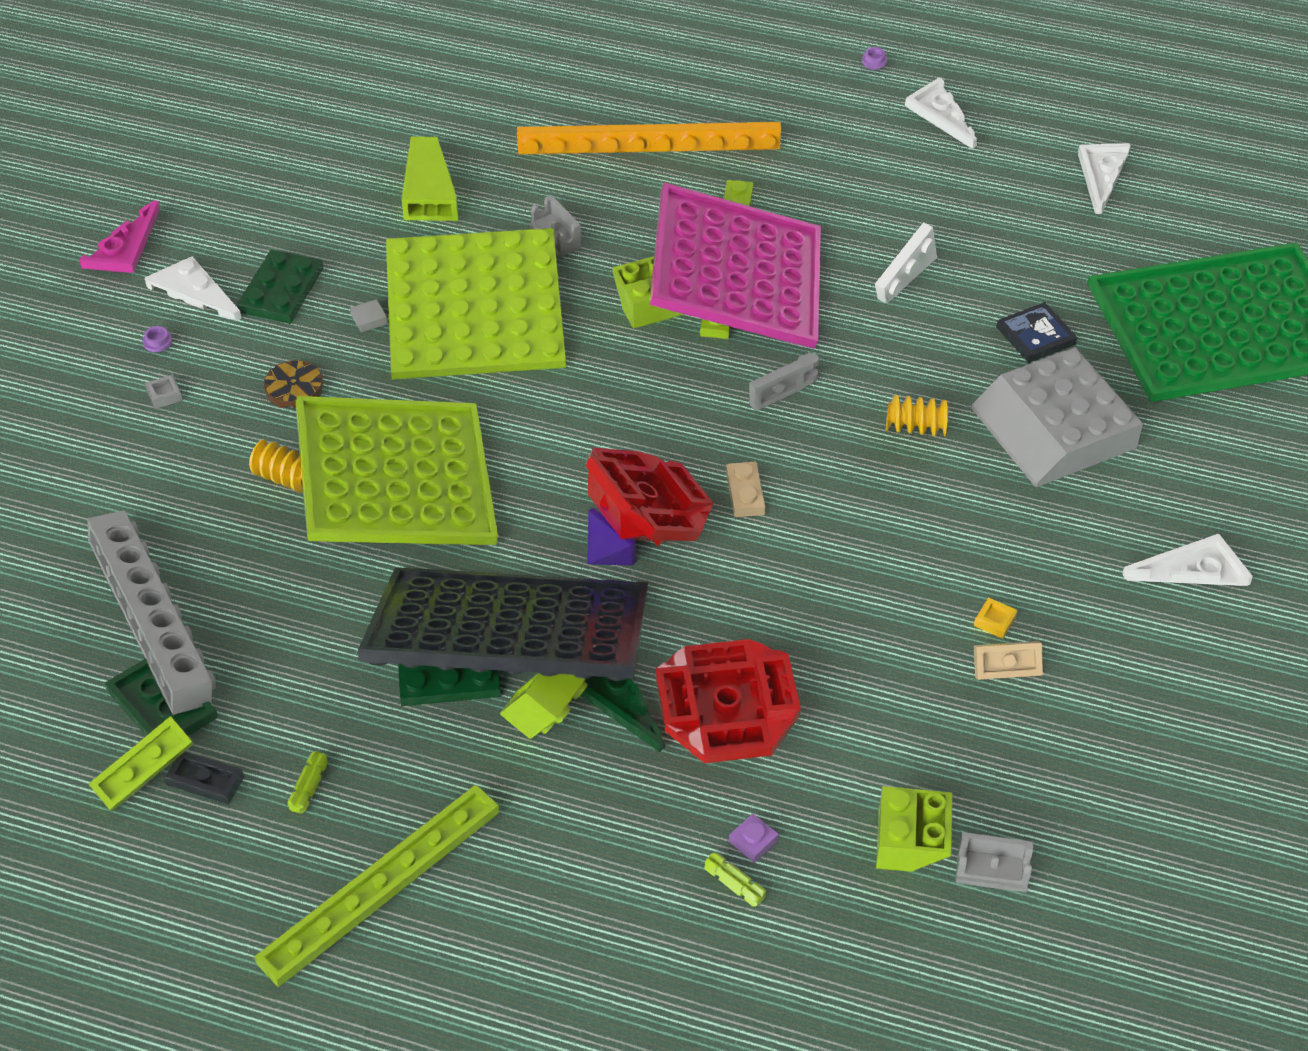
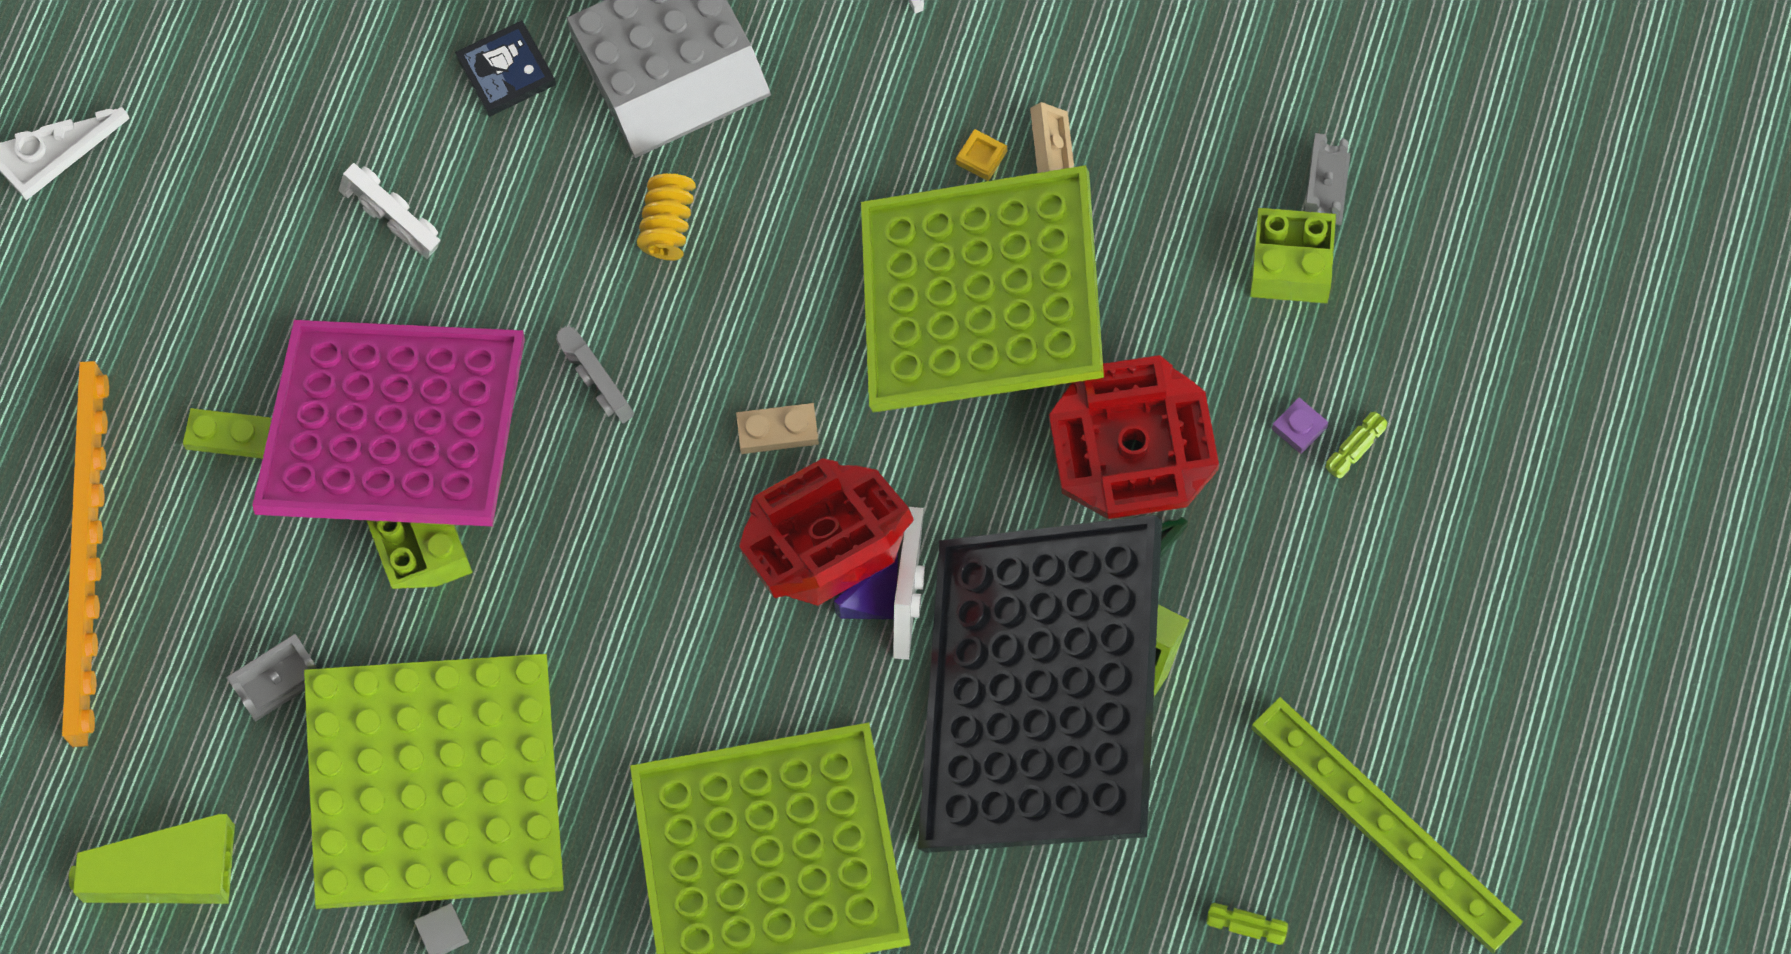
camera: 85 degrees left, 20 degrees up
none -> lime plate [861,165,1104,413]
none -> white wing [893,507,925,660]

